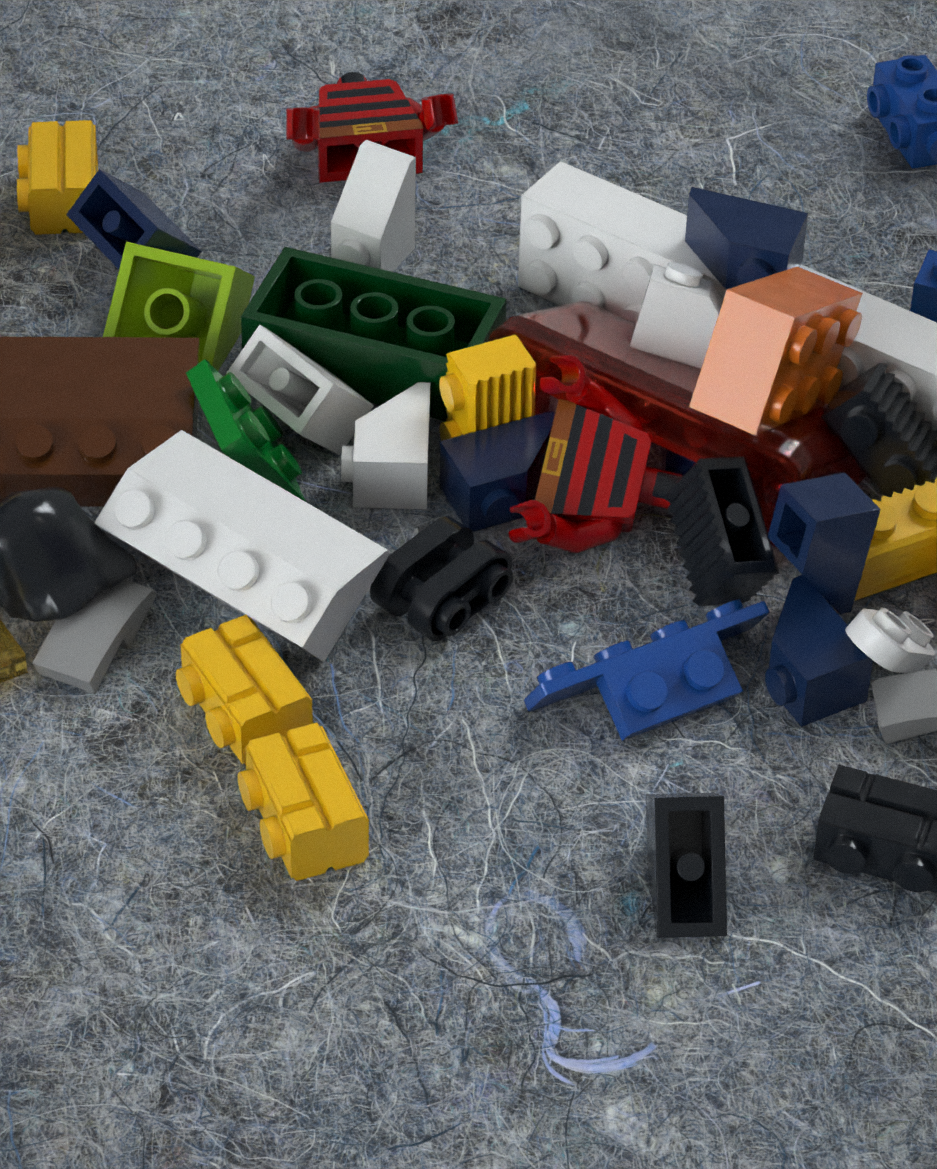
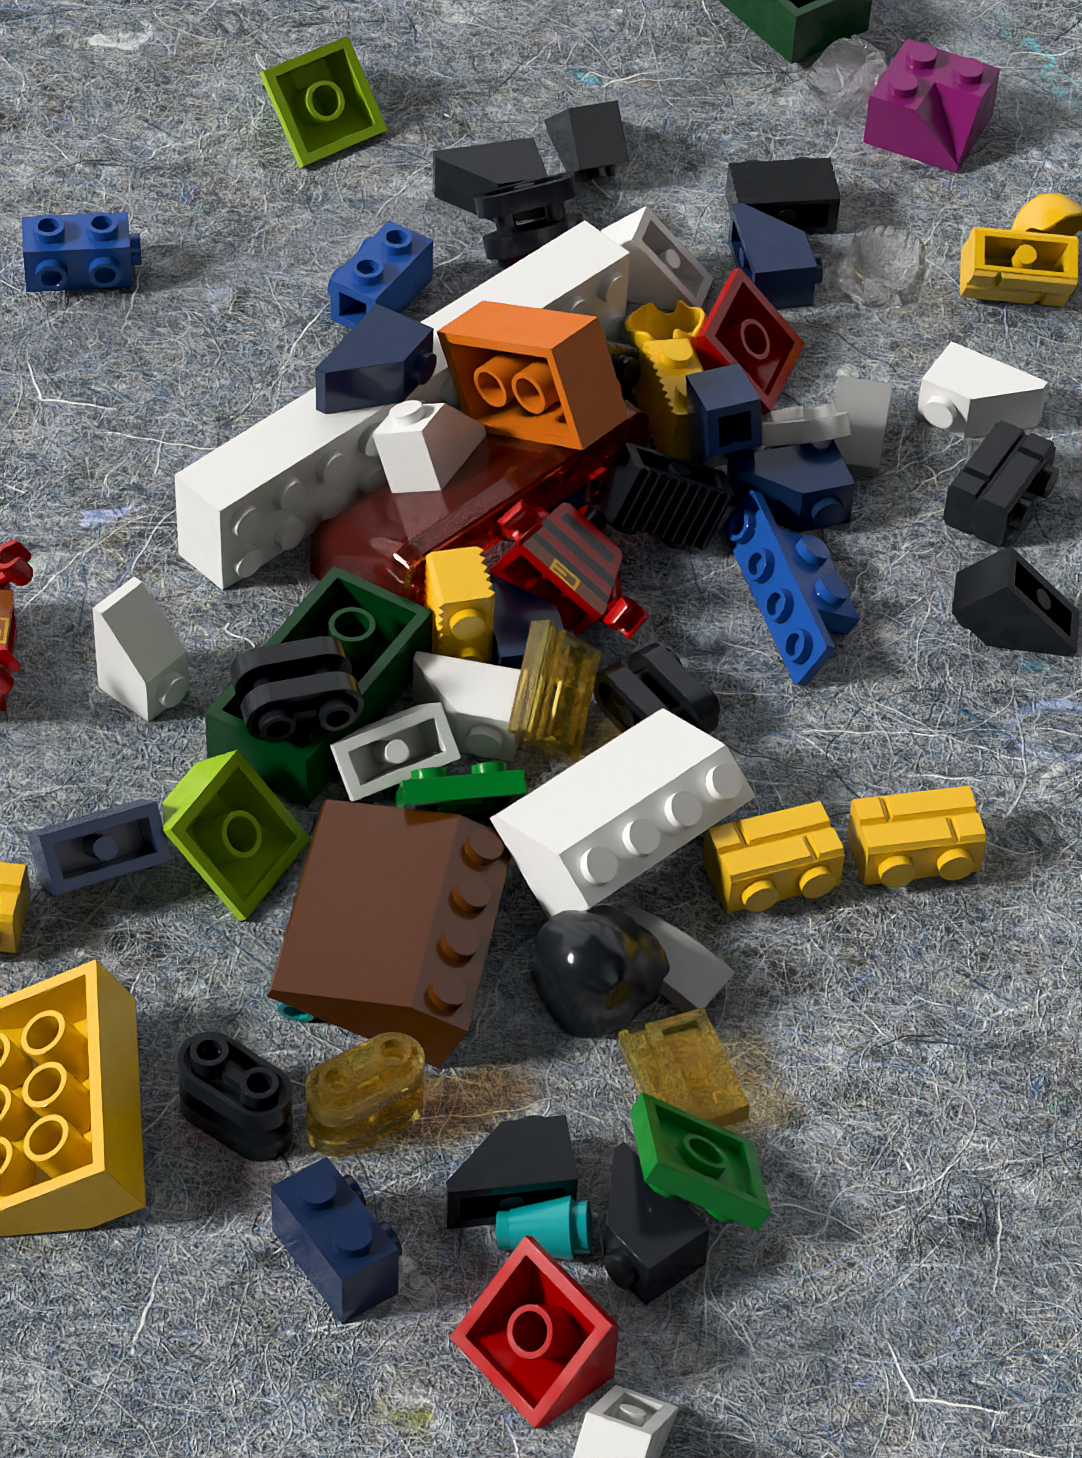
camera: 80 degrees left, 5 degrees up
none -> black brick [229,636,364,742]
none -> clear yellow plate [507,620,601,762]

